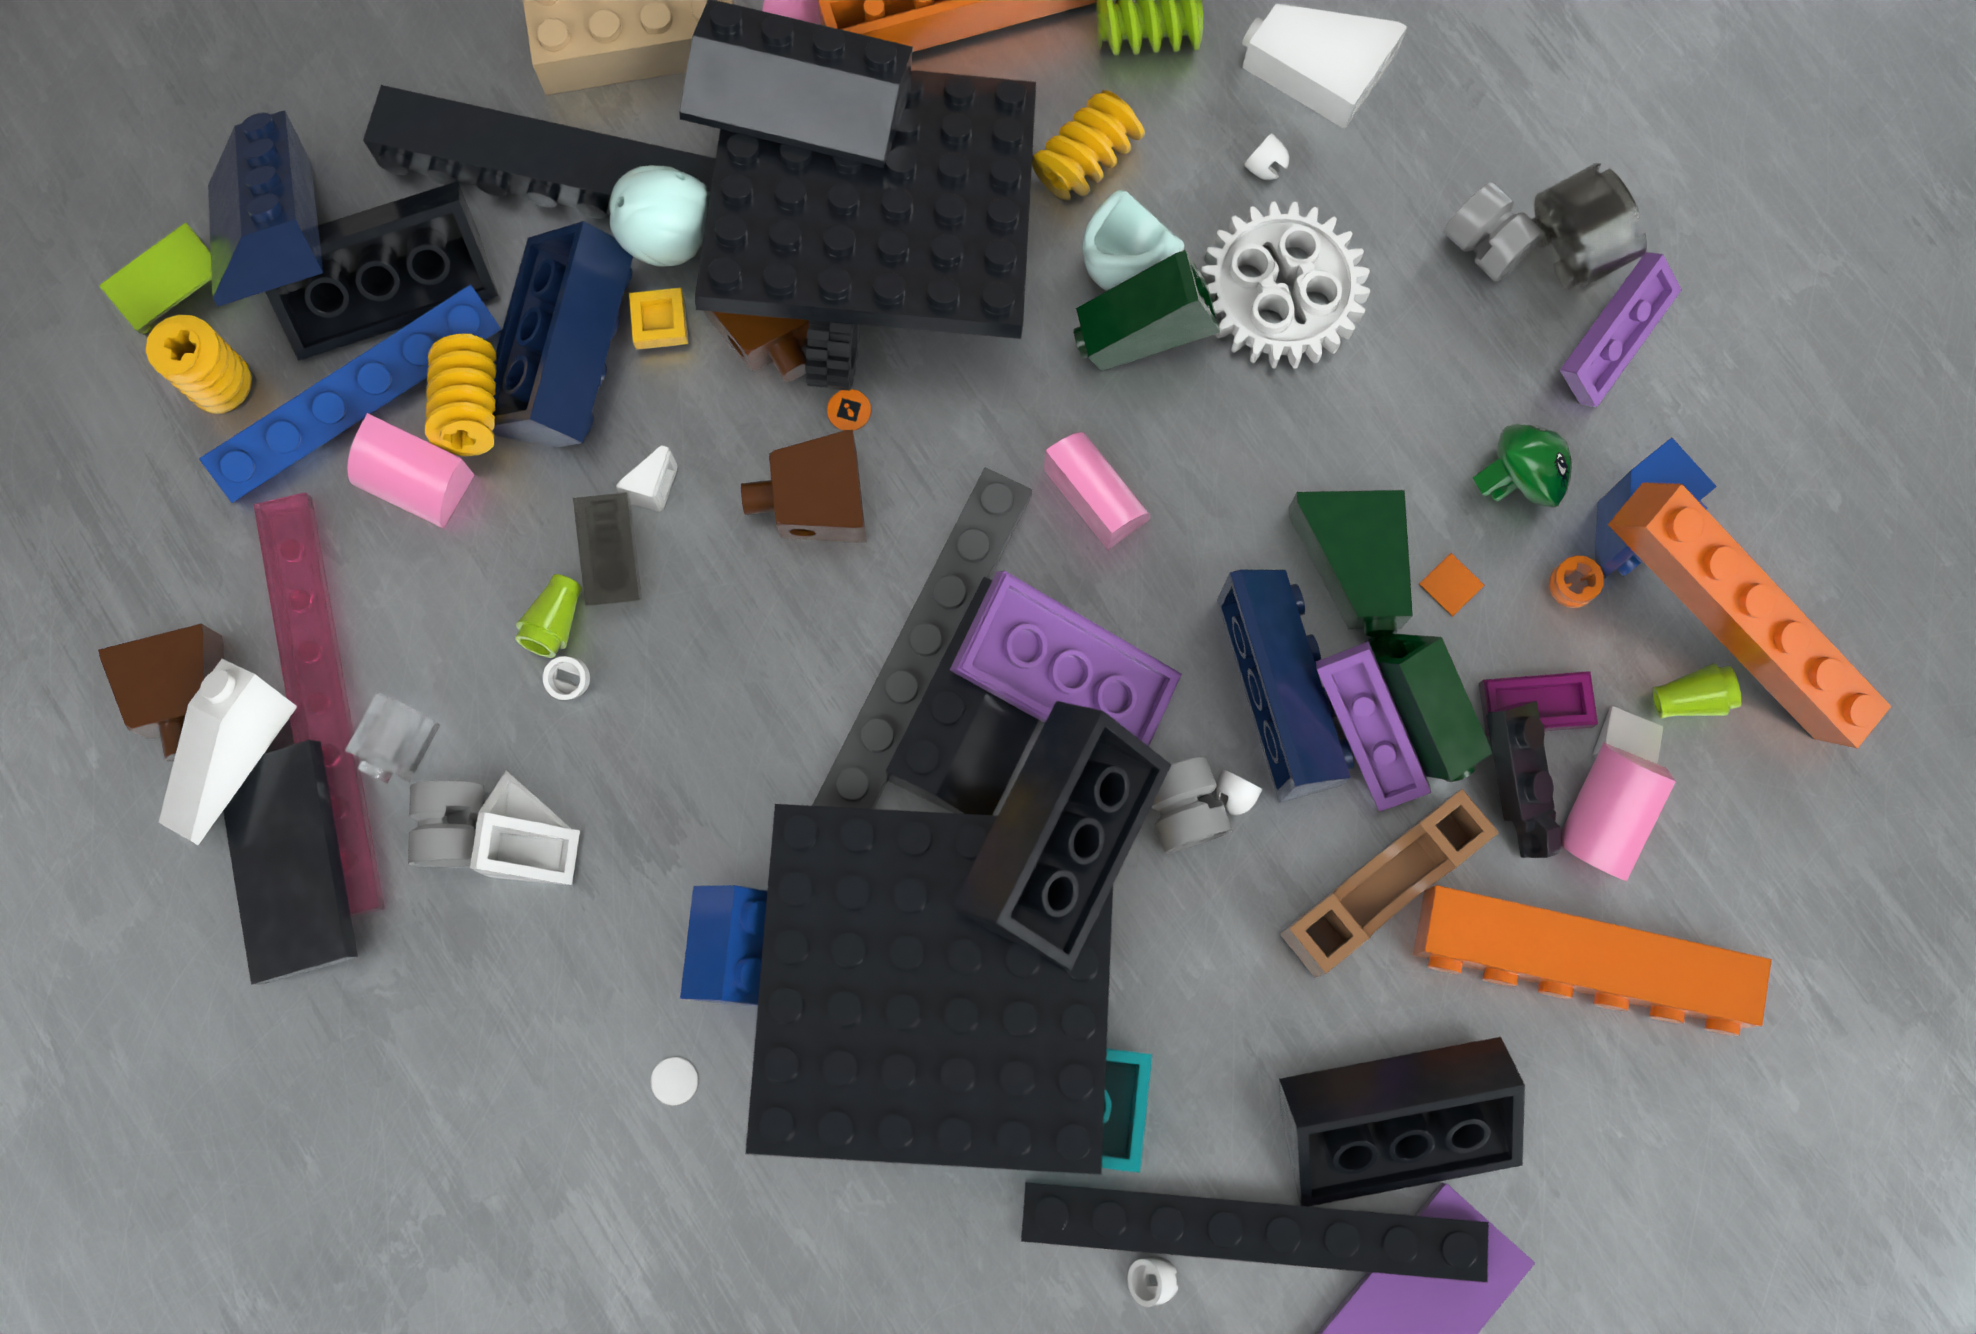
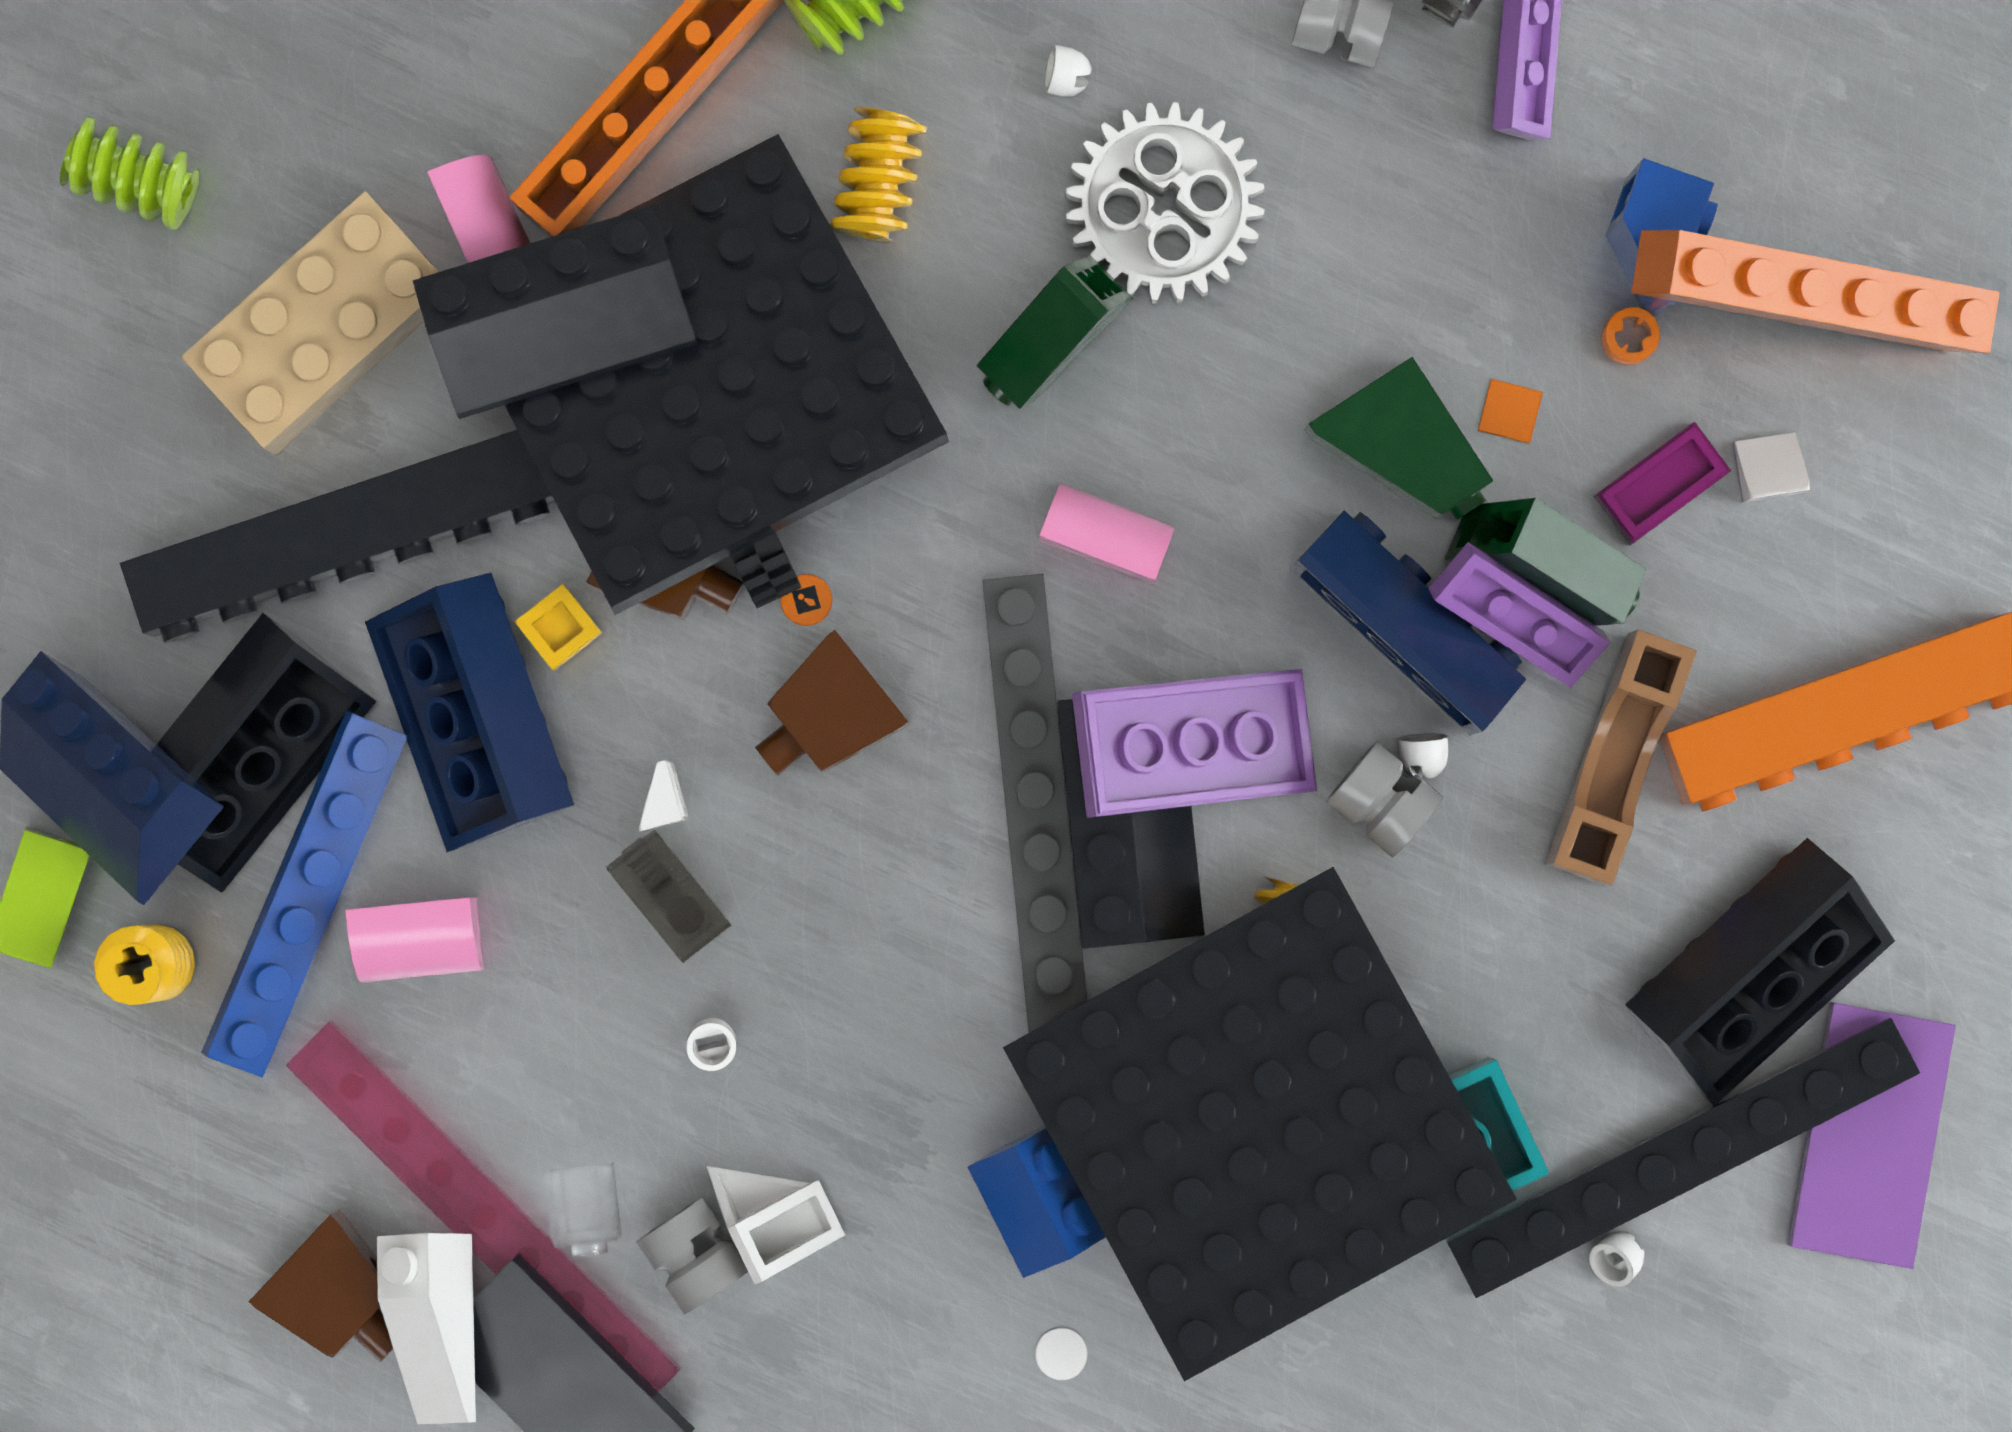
camera: 30 degrees left, 10 degrees up
yellow piece [425,334,496,456] -> none
lime cone [515,574,582,658] -> none
light aqua piece [610,165,710,267] -> none
black slope [952,701,1172,970] -> none
light aqua piece [1082,190,1184,291] -> none
green piece [1473,424,1572,507] -> none
black hinge [1486,701,1561,858] -> none
bright pink brick [1561,742,1676,881] -> none
lime cone [1652,663,1741,719] -> none

